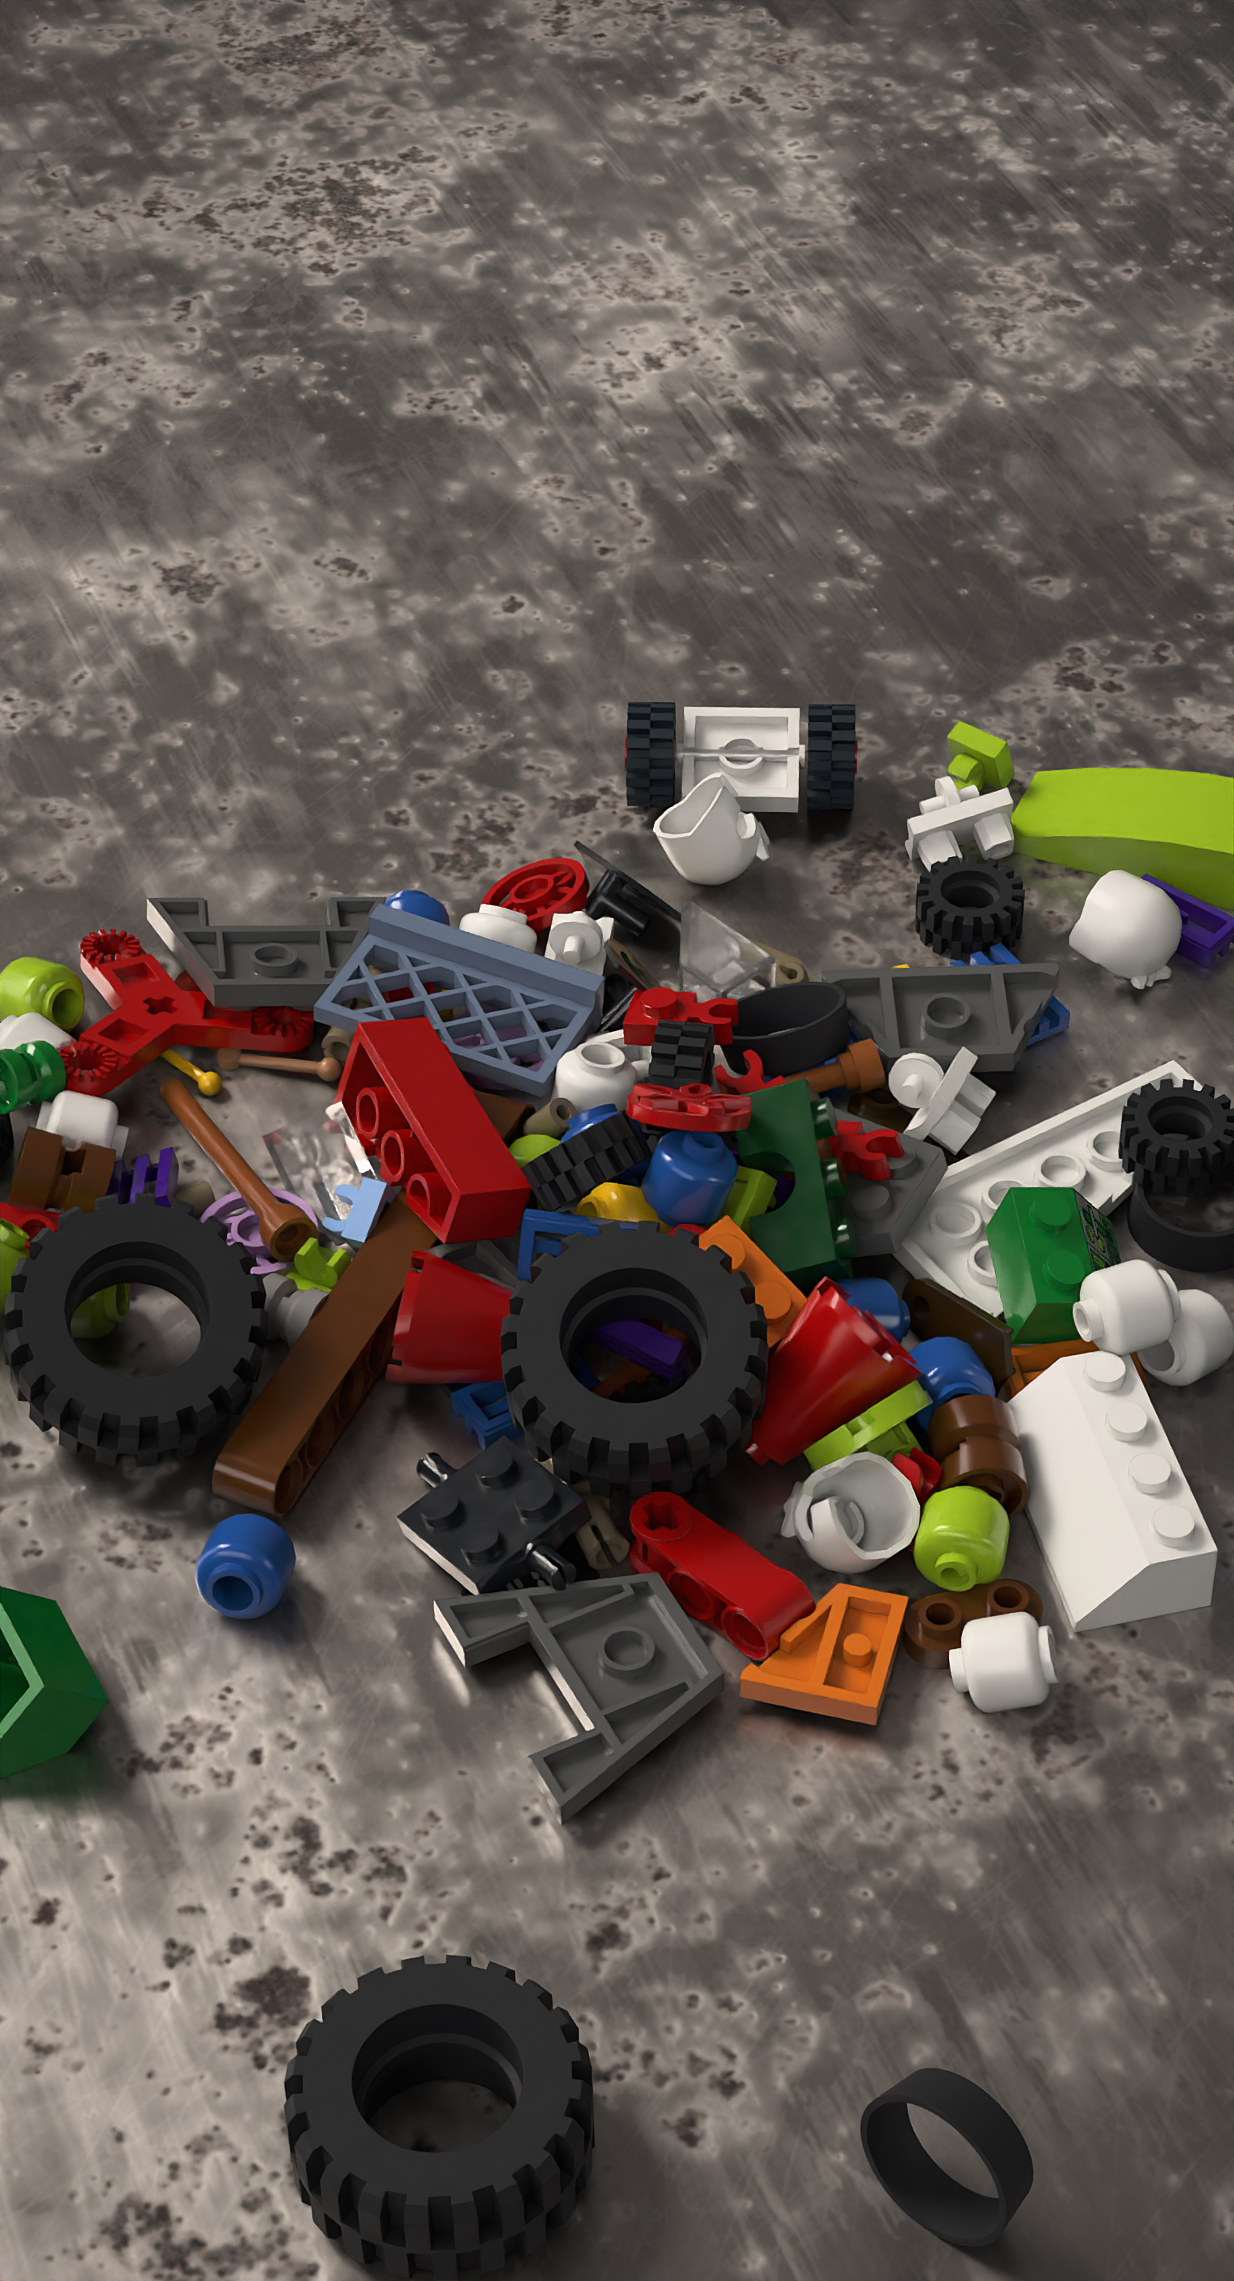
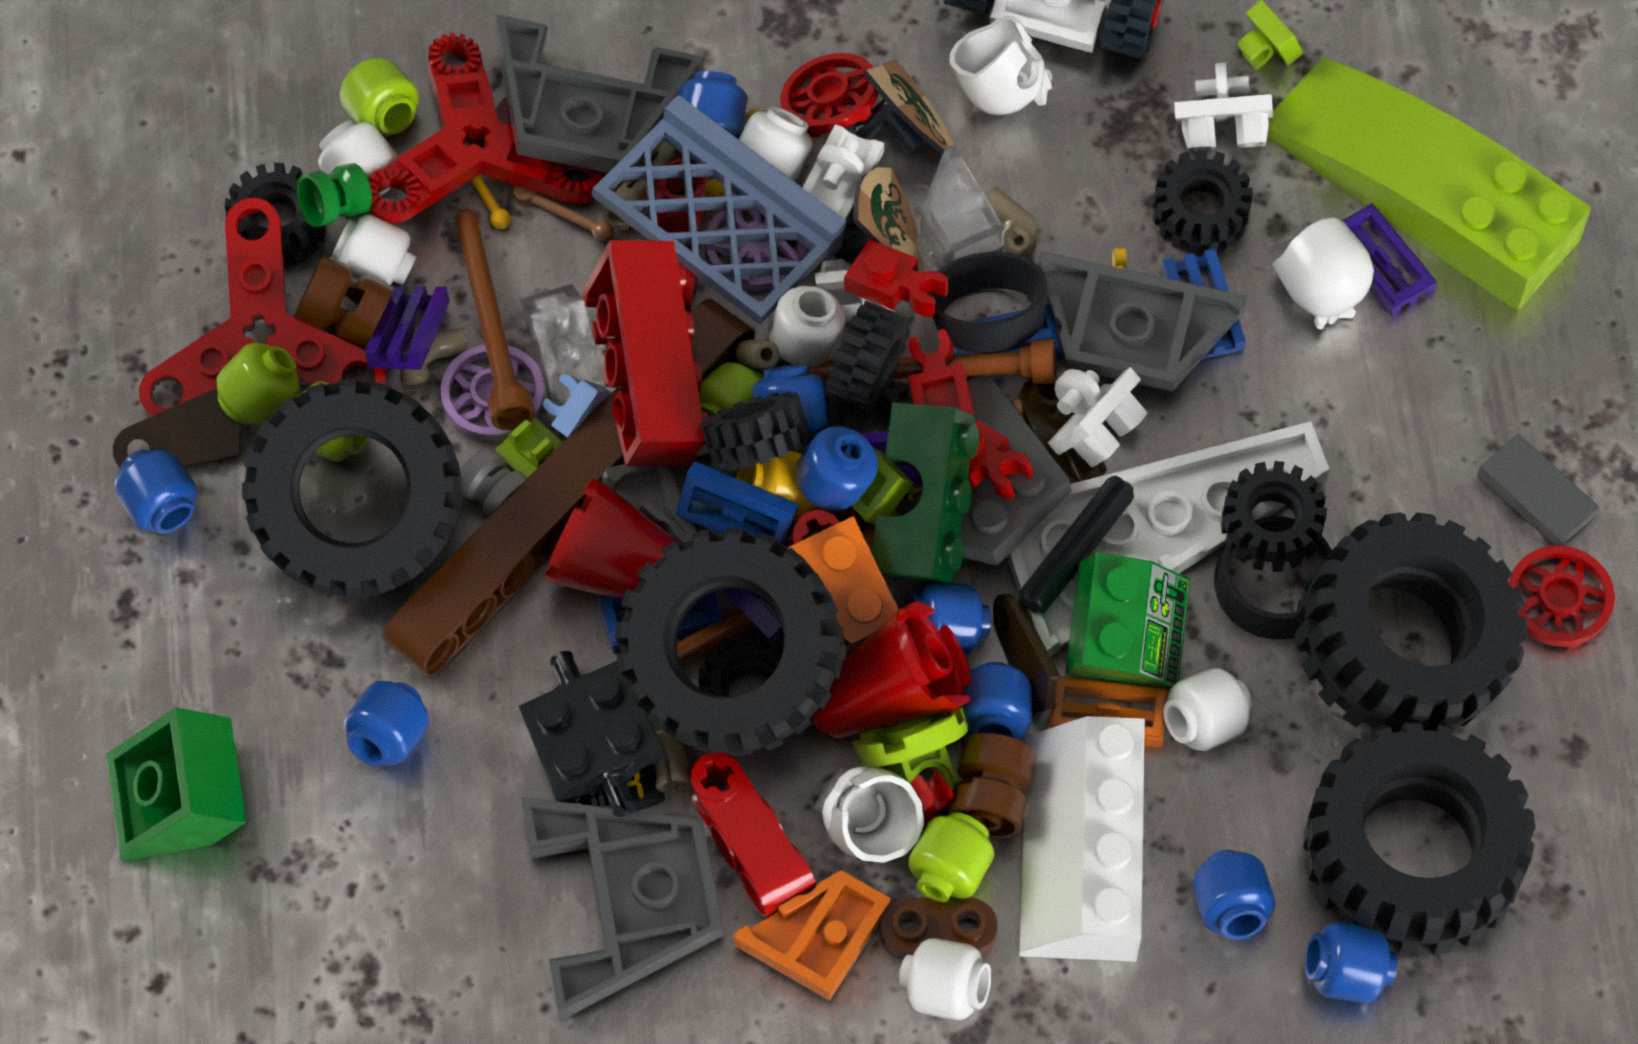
camera: 15 degrees right, 20 degrees up
red wheel [626,1083,752,1132] -> none
white head [1073,1259,1181,1357] -> none
none -> black axle [1019,475,1134,615]

